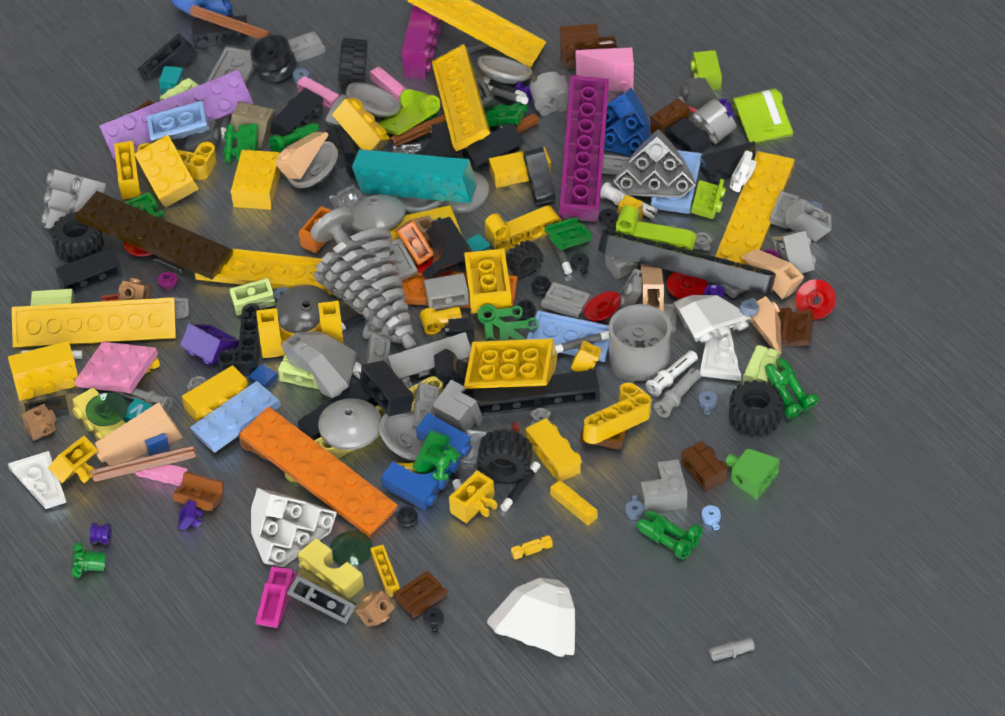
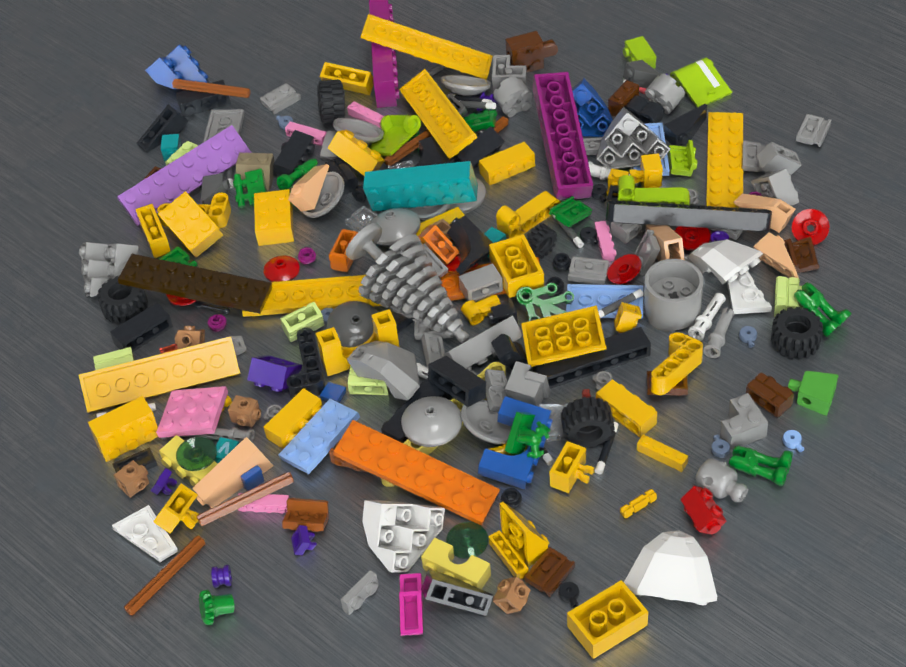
camera: 10 degrees left, 0 degrees up
light blue slope [147,101,210,143] -> none
black wheel [250,35,297,82] -> none
black beam [523,147,556,205] -> none
bright pink slope [576,48,634,91] -> none
light grey axle [709,637,755,661] -> none
white plate [729,150,756,192] -> none
sand blue piece [740,298,759,316] -> none
none -> dark orange axle [124,535,205,616]
none -> dark purple tile [151,468,178,495]
none -> medium nougat brick [228,395,261,428]
none -> red dish [264,255,300,282]
none -> magenta plate [298,247,316,264]
none -> yellow brick [320,62,374,95]
none -> light grey plate [340,570,379,615]
none -> light grey brick [492,55,527,92]
none -> yellow slope [499,502,549,568]
none -> yellow brick [567,580,648,659]
none -> bright pink piece [595,221,616,262]
none -> yellow brick [629,153,663,188]
none -> red brick [680,486,727,535]
none -> light grey piece [696,458,748,502]
none -> light grey plate [796,114,831,147]

